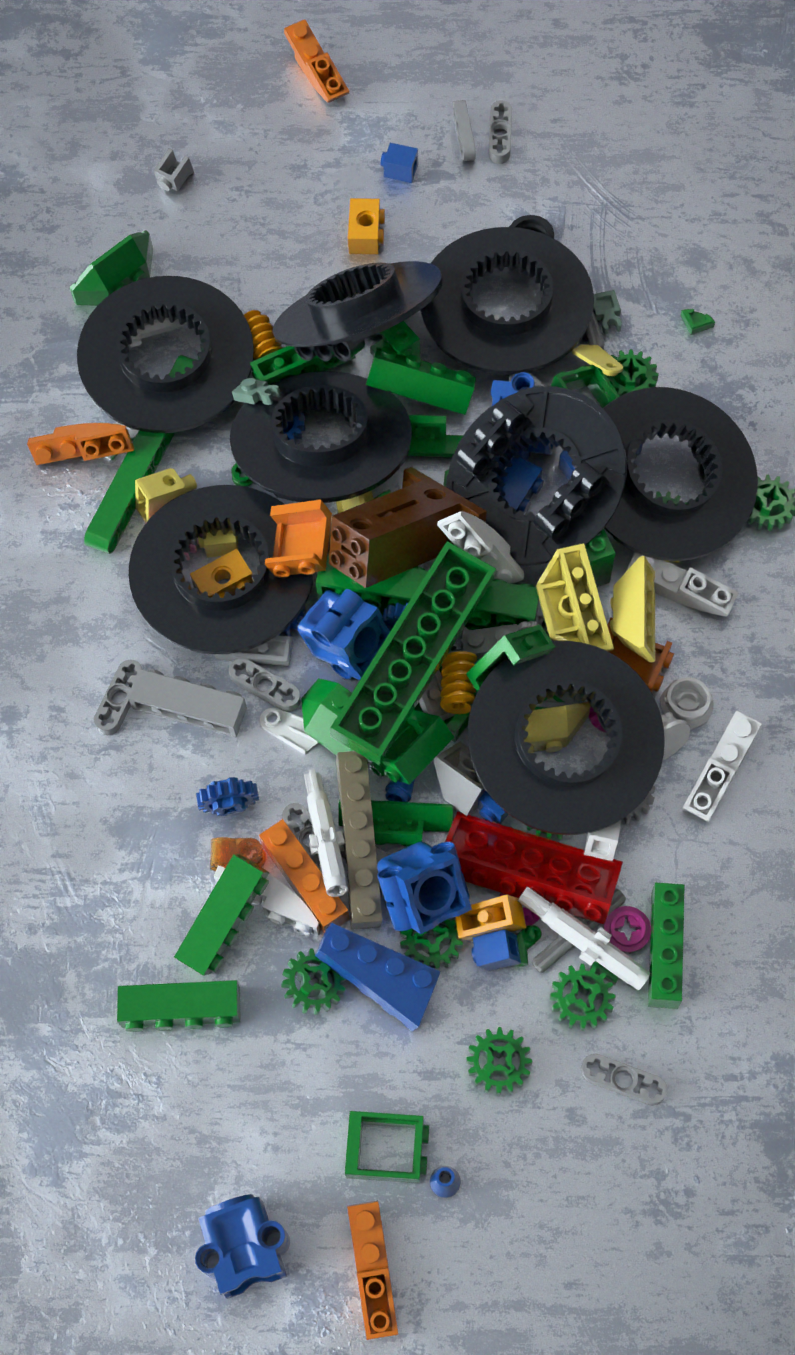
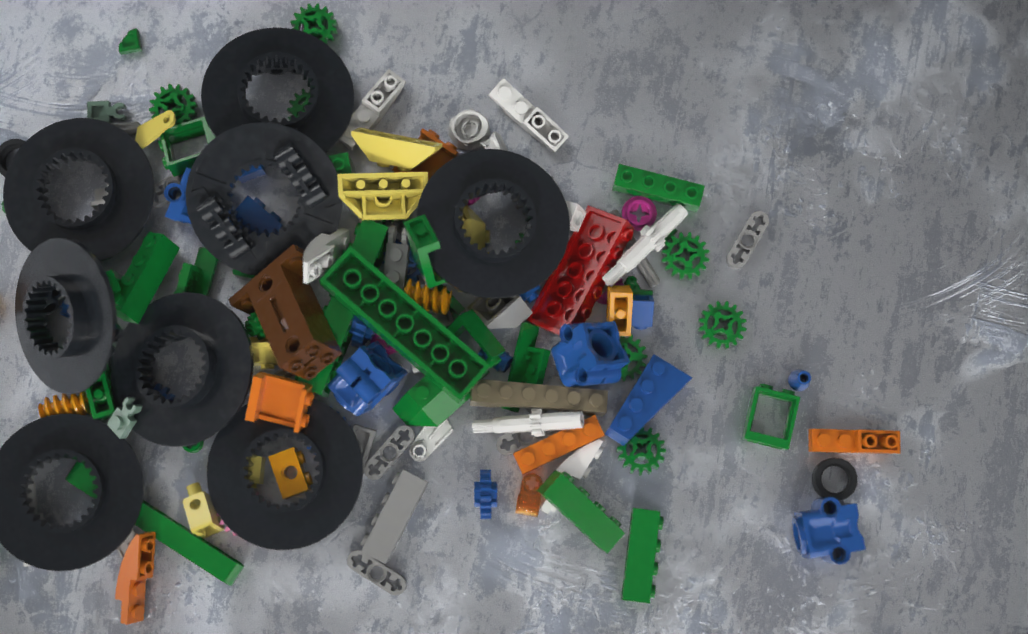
camera: 80 degrees left, 15 degrees up
none -> black tyre [812,458,858,501]

